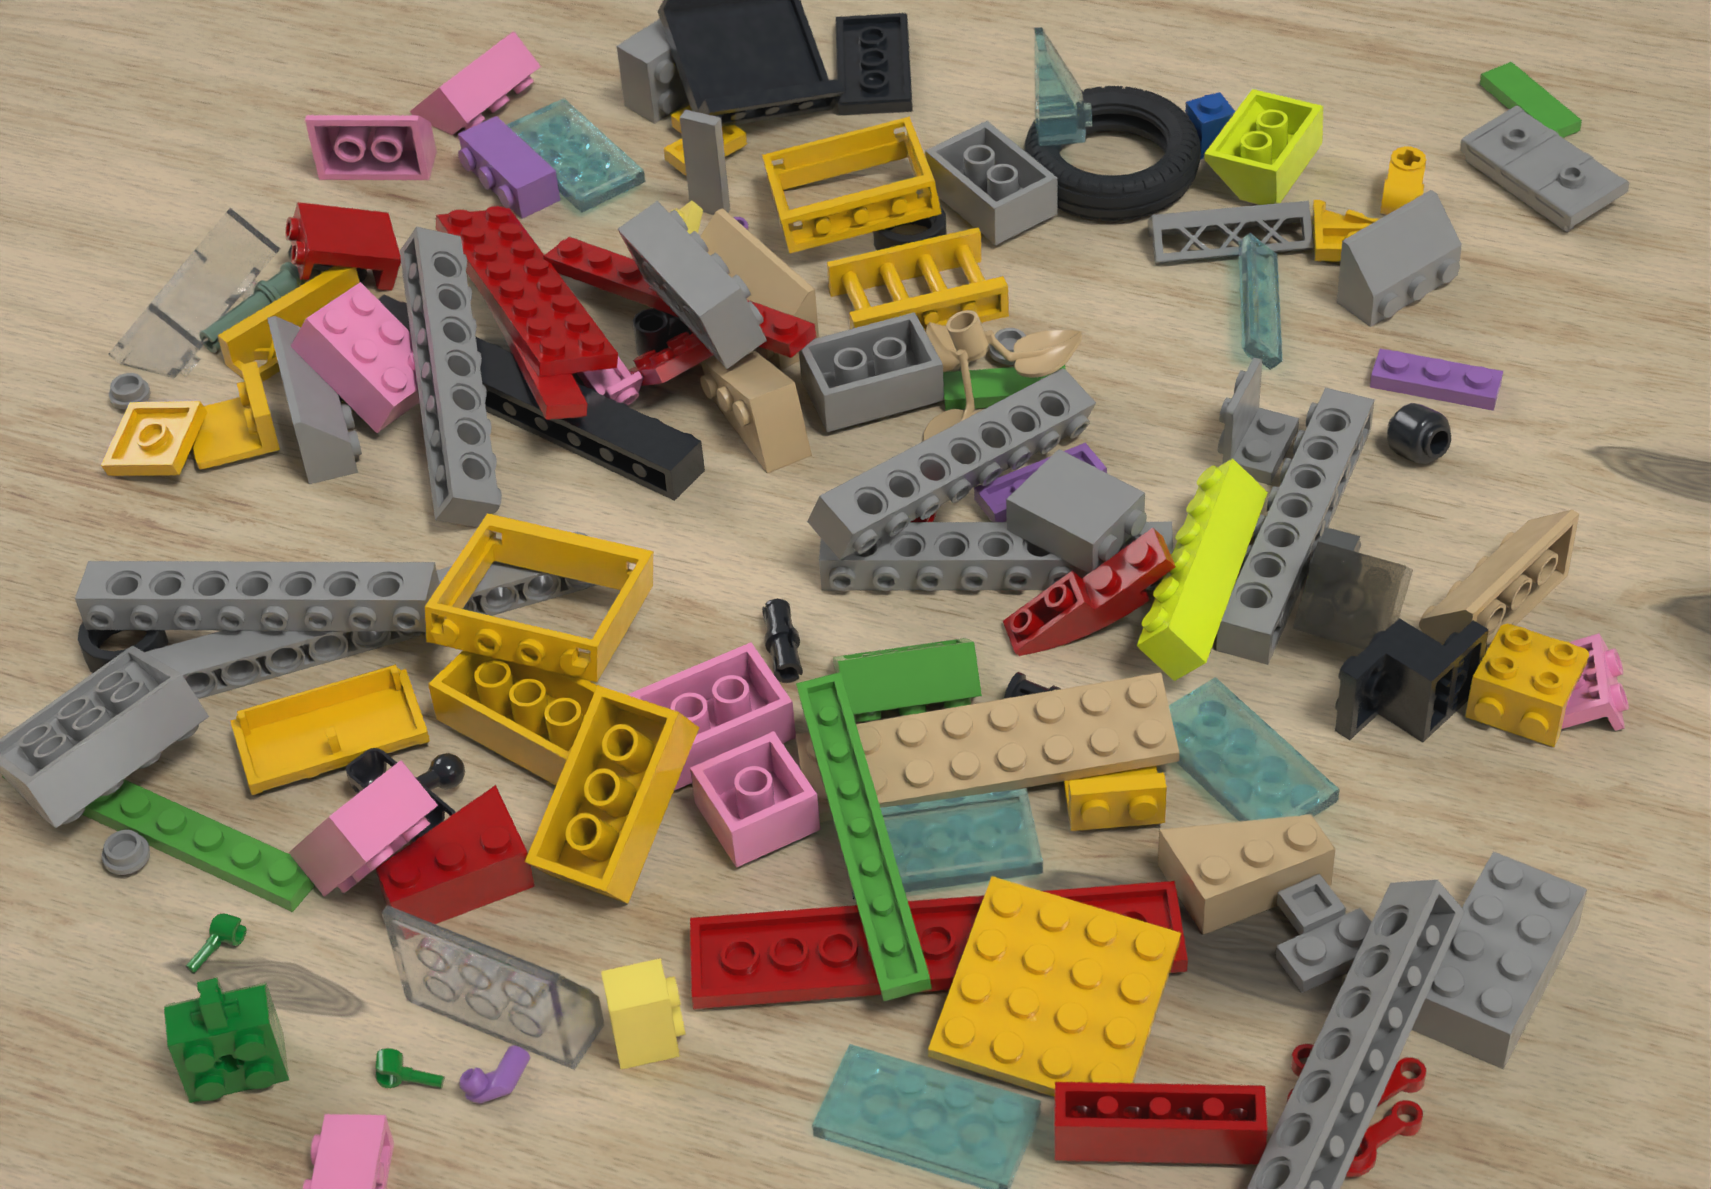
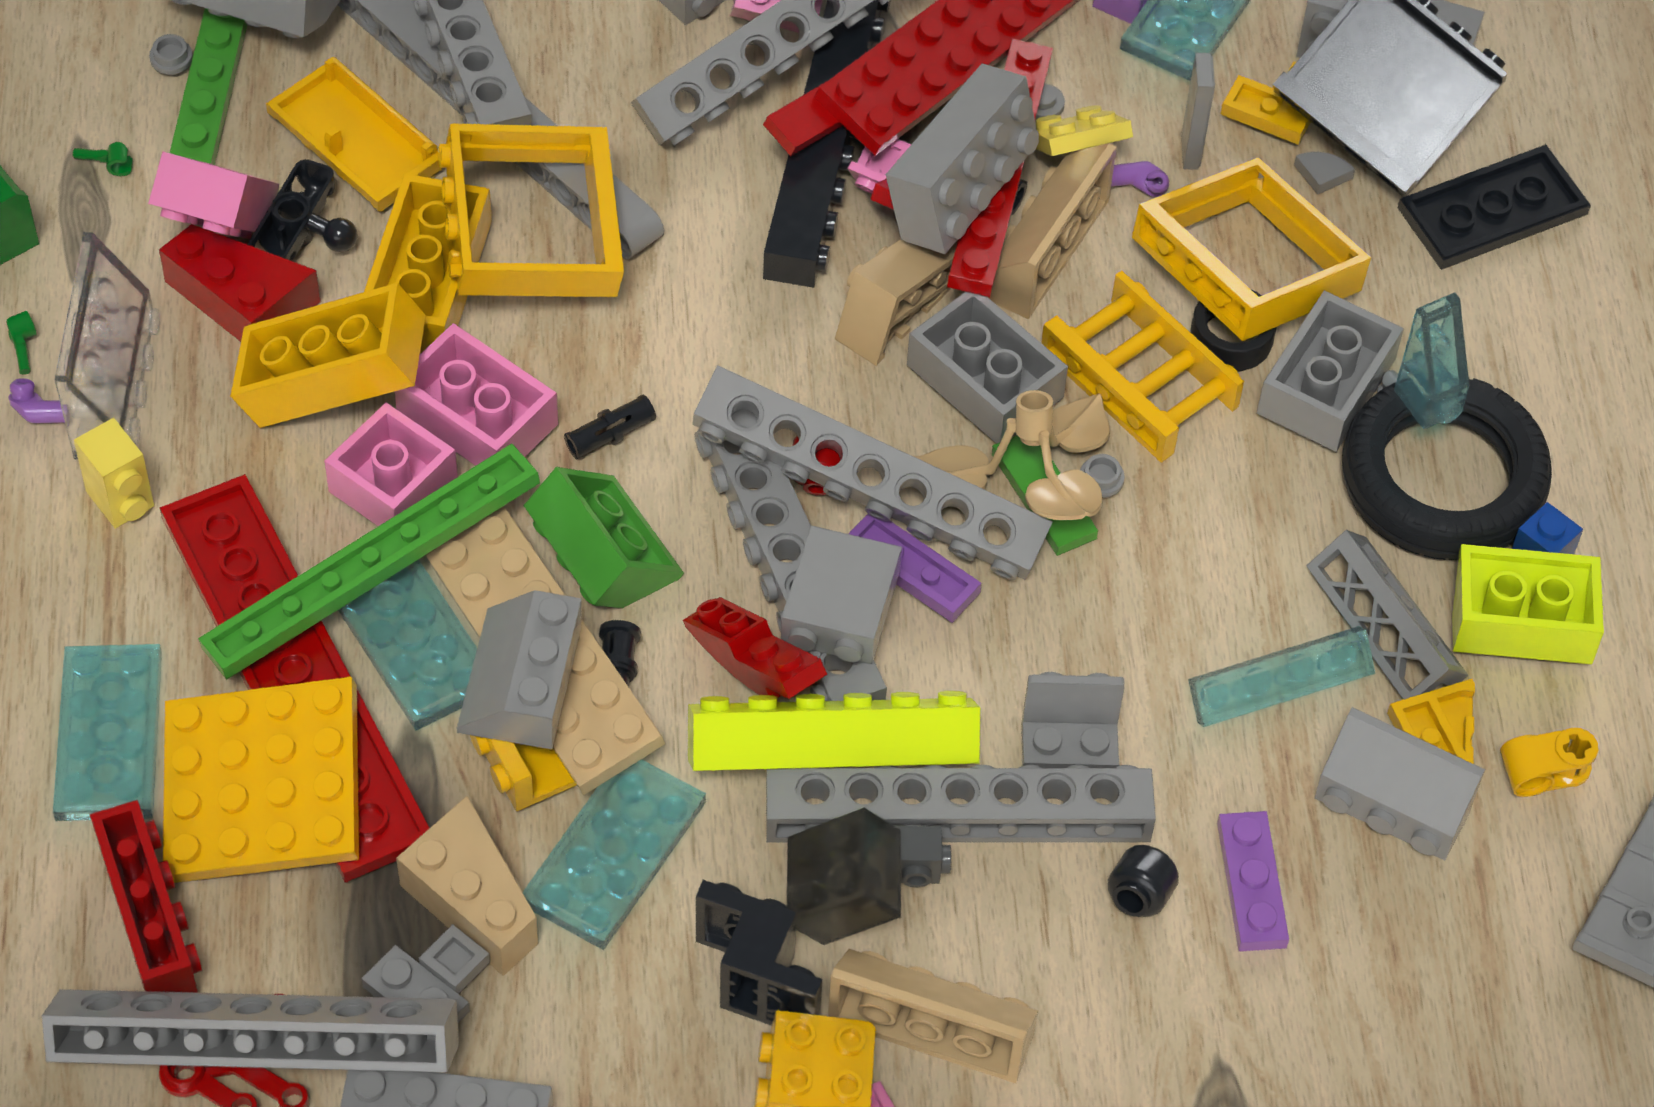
camera: 60 degrees right, 10 degrees up
none -> light grey slope [457,590,582,749]
none -> light grey tile [1294,152,1355,194]

